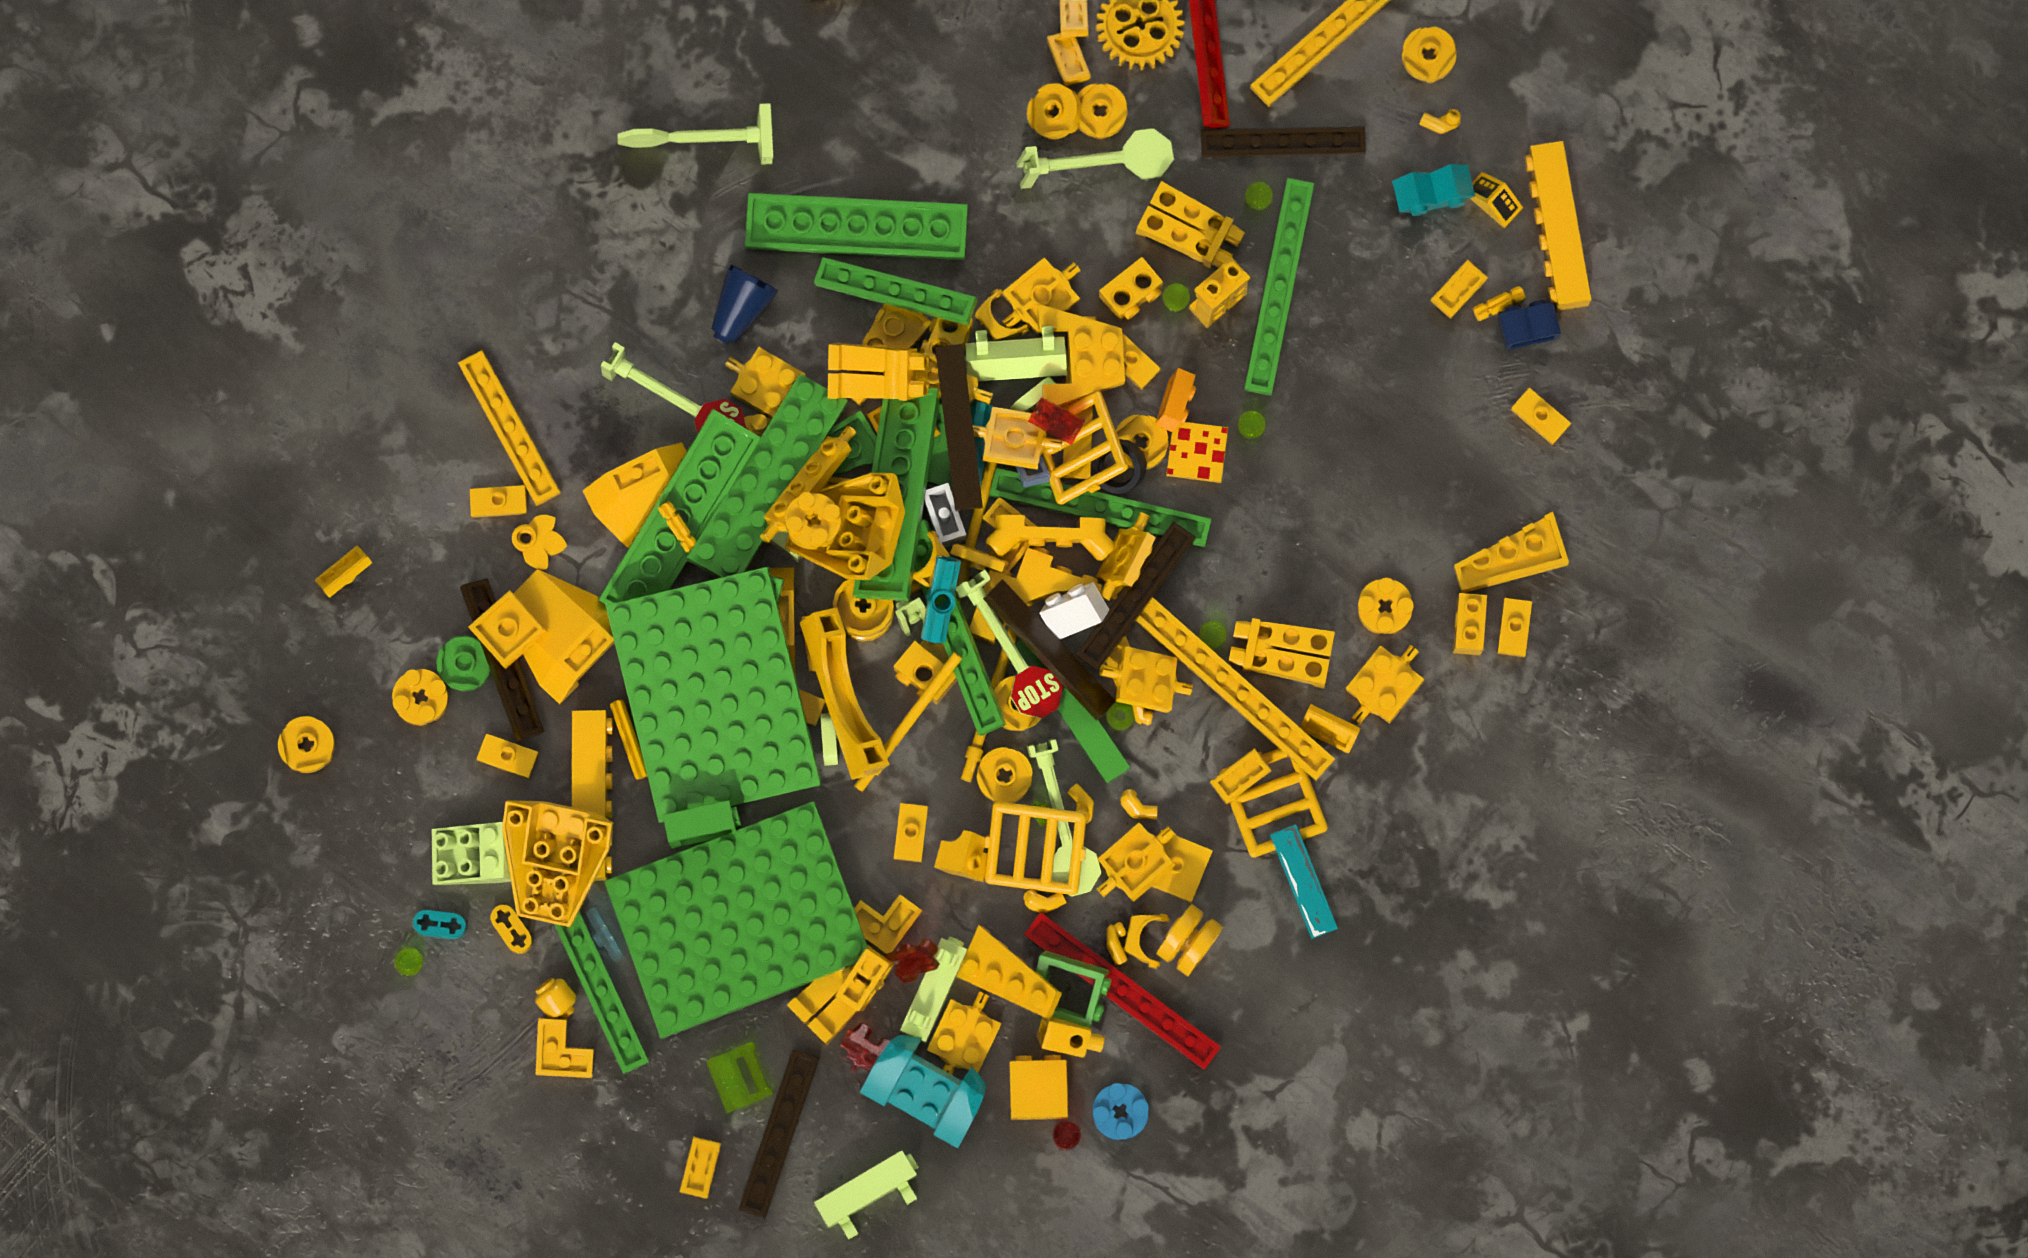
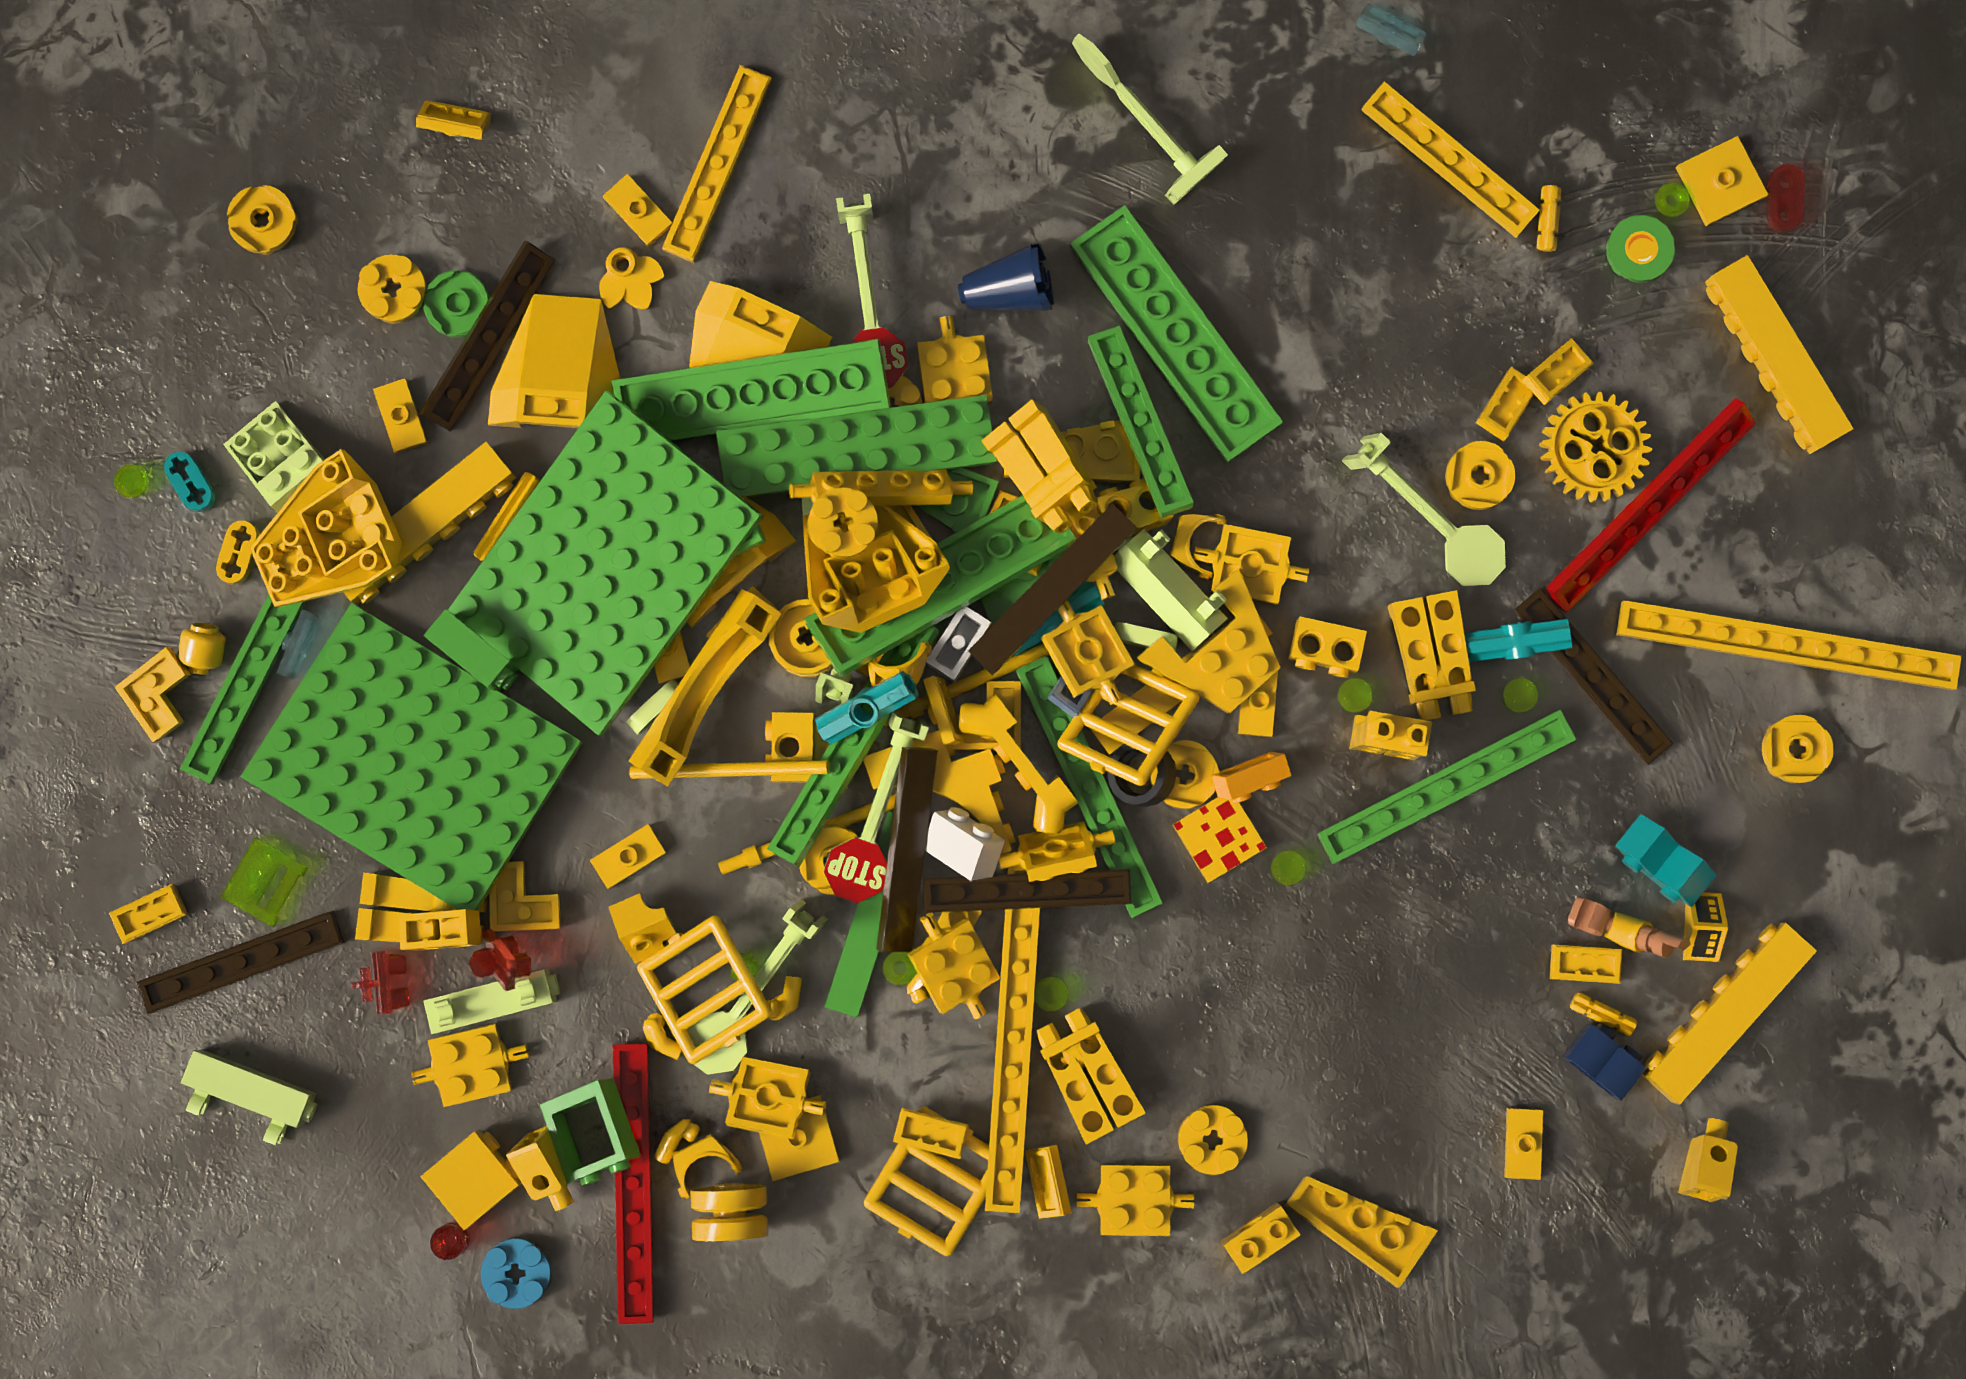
camera: 50 degrees right, 5 degrees up
yellow plate [468,590,547,669] -> none
yellow axle [658,501,697,552] -> none
teal piece [860,1035,986,1148] -> none
yellow wing [956,925,1062,1020] -> none
yellow plate [977,747,1033,803] -> none
yellow plate [1027,83,1081,139] -> none
clear red hips [1028,396,1085,445] -> none
yellow arm [1120,789,1158,820] -> none
teal tile [1269,824,1338,939] -> none
yellow arm [1419,109,1461,134] -> none
yellow plate [1497,598,1532,657] -> none
none -> teal piece [1465,618,1572,662]
none -> nougat piece [1568,896,1691,958]
none -> yellow torso [1678,1118,1738,1202]

